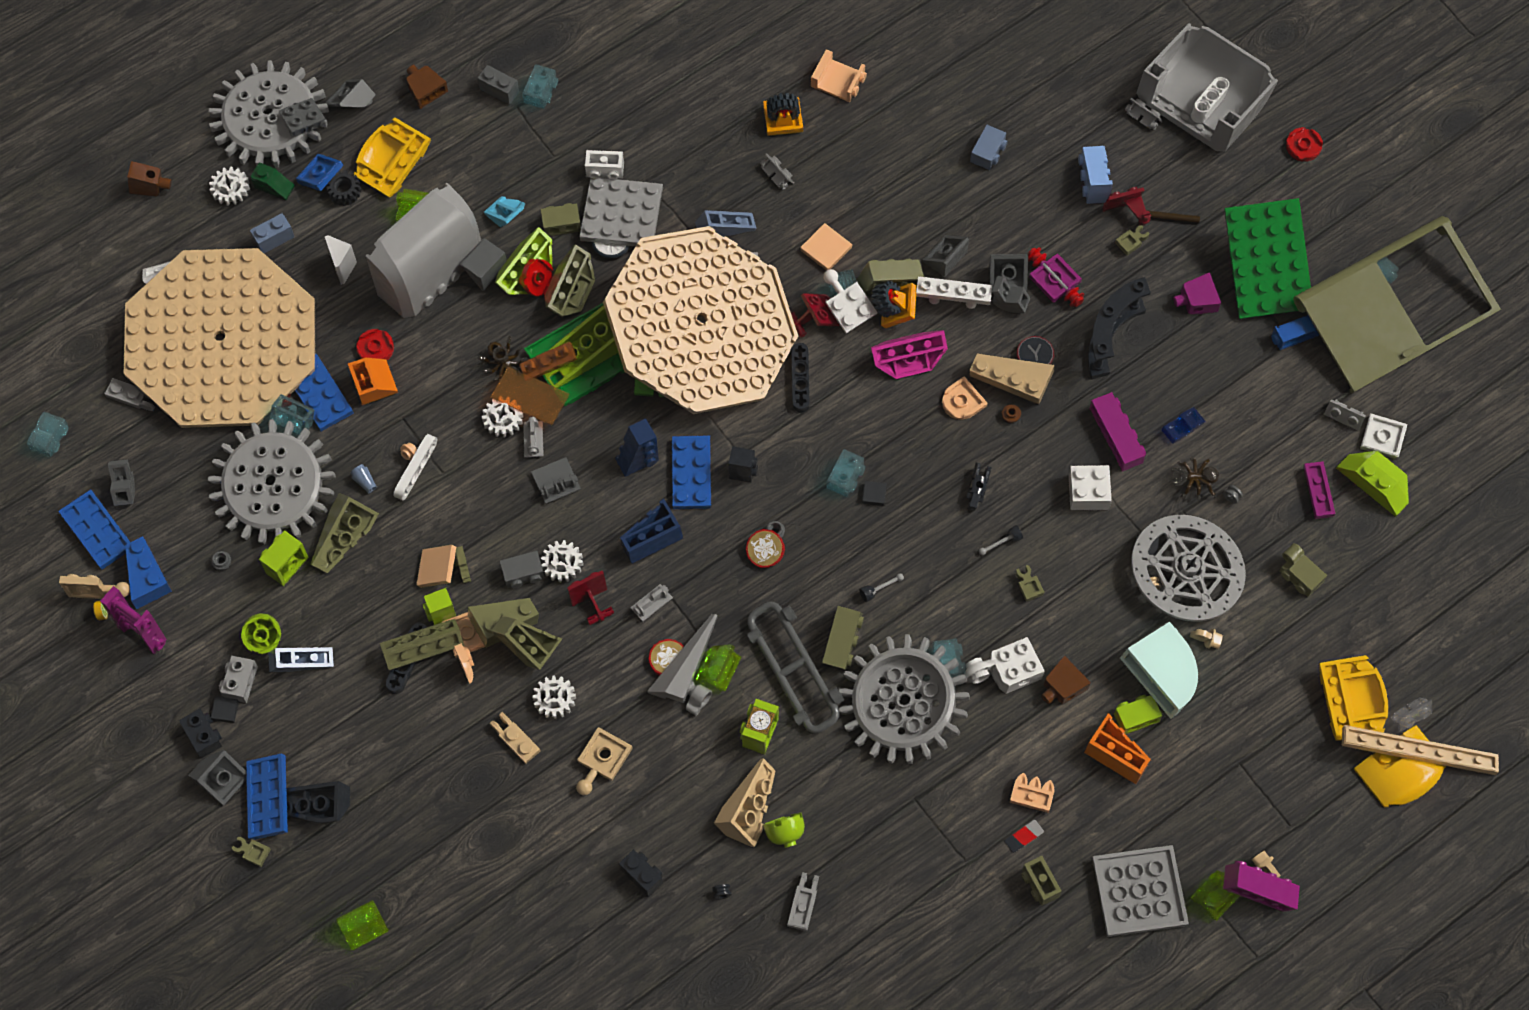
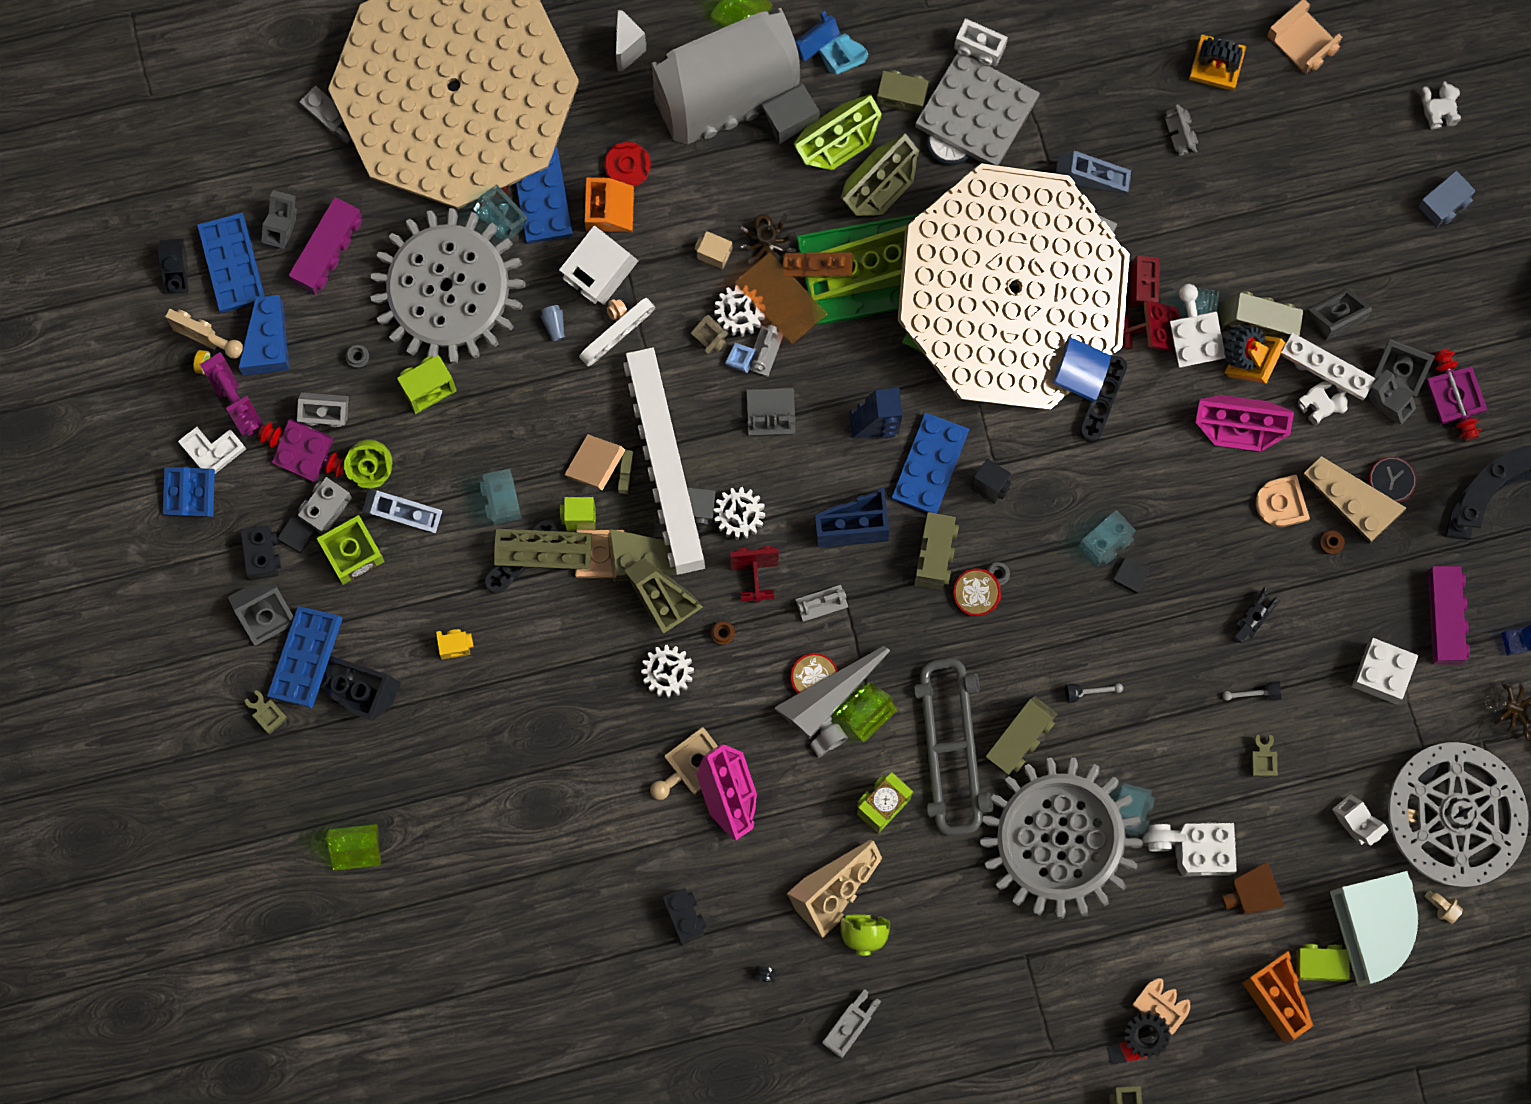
camera: 20 degrees right, 10 degrees up
clear light blue brick [27,412,68,457] -> none
olive wedge [311,493,379,573] -> none
light nougat plate [454,643,474,684] -> none
tan hinge [490,712,540,764] -> none
red plate [519,259,553,296] -> none
light nougat tile [801,223,852,270] -> none
none -> black slope [158,238,189,294]
none -> blue slope [163,467,215,516]
none -> white plate [178,427,246,474]
none -> magenta plate [258,419,346,482]
none -> magenta brick [289,197,362,295]
none -> light grey brick [297,393,349,427]
none -> lime brick [317,515,385,585]
none -> yellow brick [436,629,474,660]
none -> clear light blue brick [480,468,522,525]
none -> white container [559,225,638,304]
none -> white brick [623,347,705,575]
none -> dark tan bracket [691,315,729,354]
none -> tan brick [695,231,732,269]
none -> dark pink wedge [696,744,757,840]
none -> reddish brown plate [711,621,735,645]
none -> light blue tile [725,343,757,373]
none -> blue hinge [793,11,840,61]
none -> olive wedge [914,512,959,591]
none -> slope [1053,337,1111,402]
none -> black tyre [1124,1011,1171,1059]
none -> dark red hinge [1128,255,1160,308]
none -> white animal [1298,381,1348,426]
none -> white brick [1332,794,1389,845]
none -> white animal [1421,81,1461,129]

